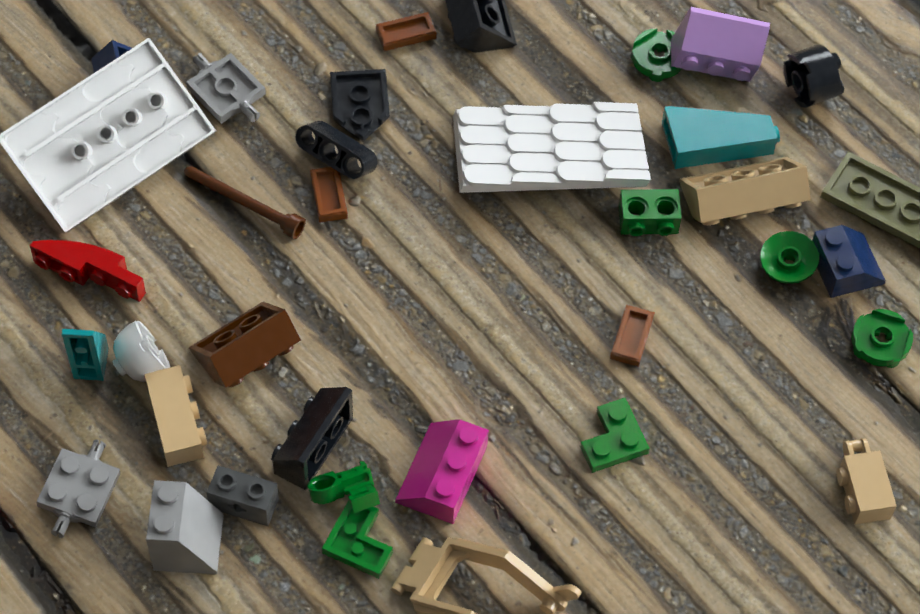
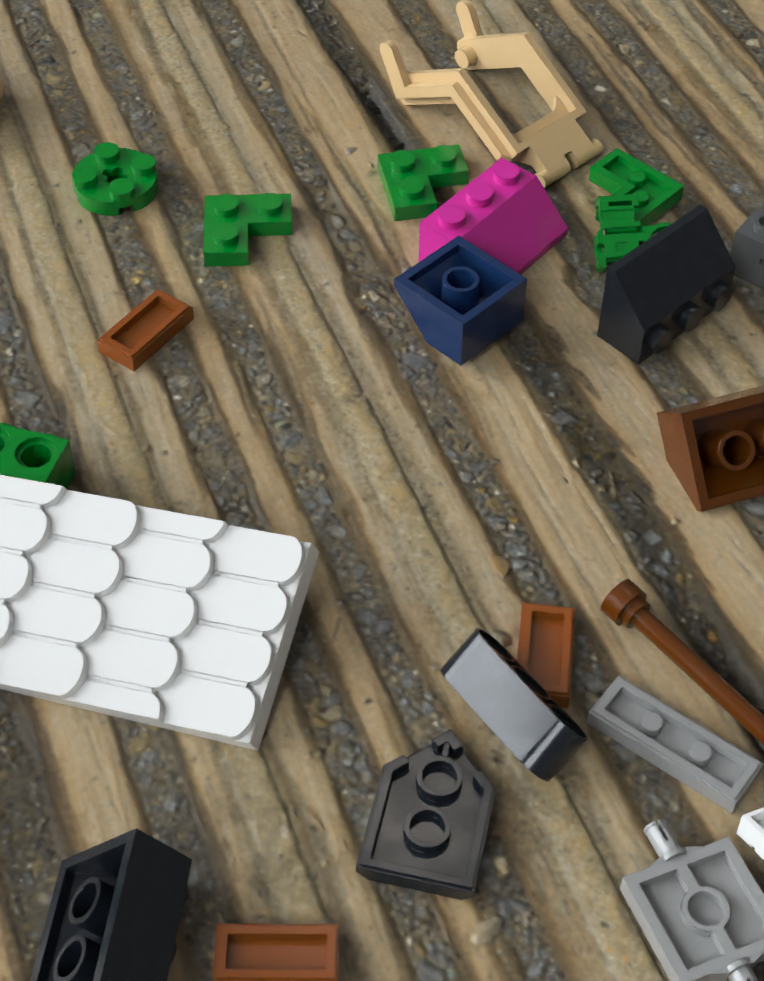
camera: 160 degrees left, 10 degrees down
none -> green plate [72,142,159,216]
none -> green plate [377,144,469,221]
none -> dark blue slope [394,236,527,366]
none -> light grey tile [586,675,764,814]

